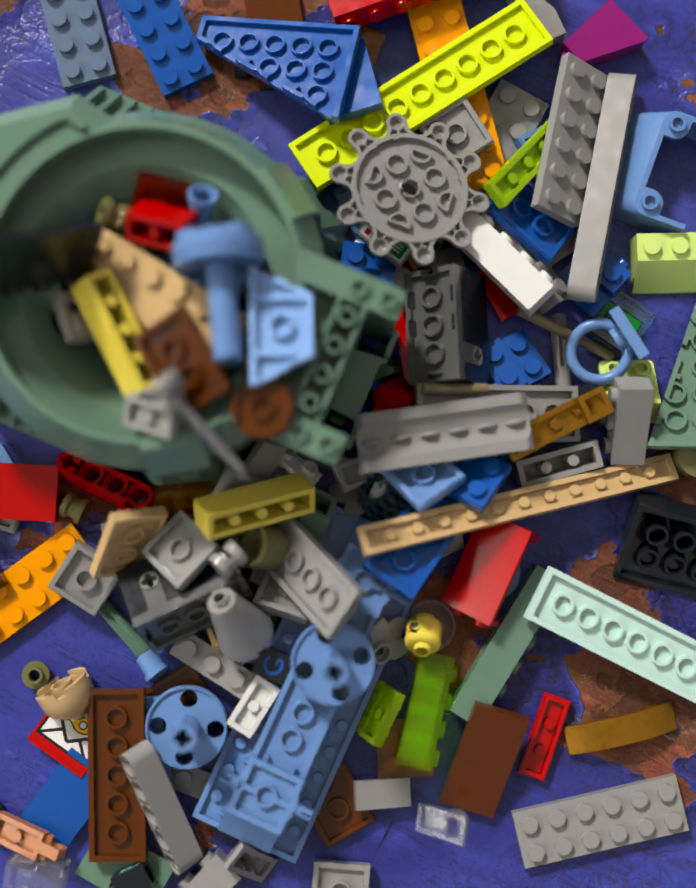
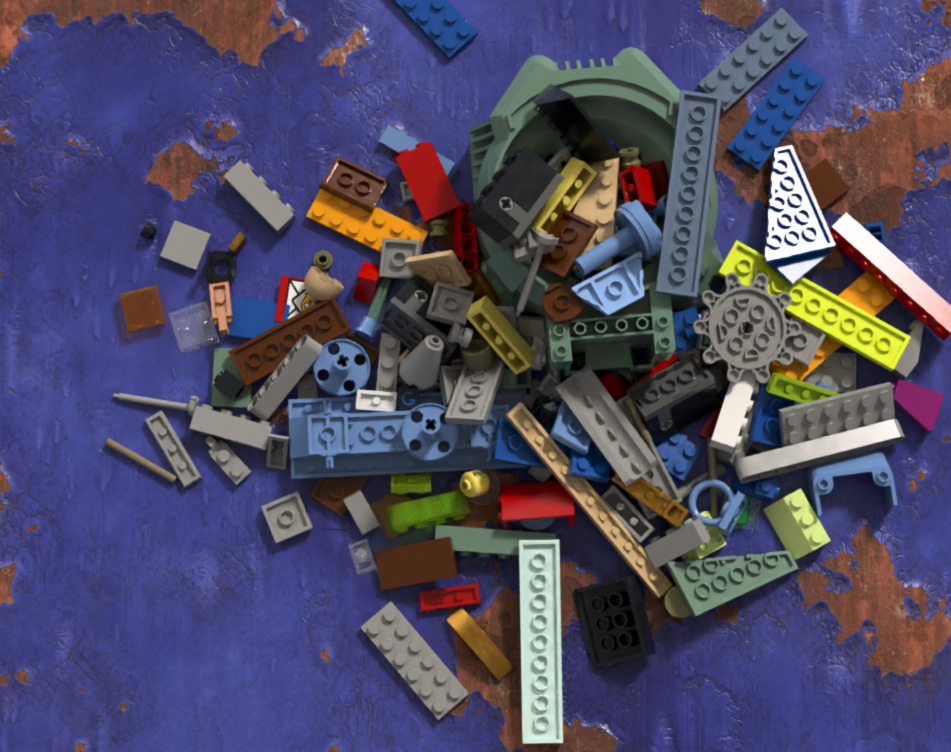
camera: 65 degrees right, 5 degrees down
light grey plate [365,616,408,664] -> none
none -> red slope [353,262,380,304]
none -> black piece [466,146,564,249]
none -> sand blue plate [655,90,722,298]

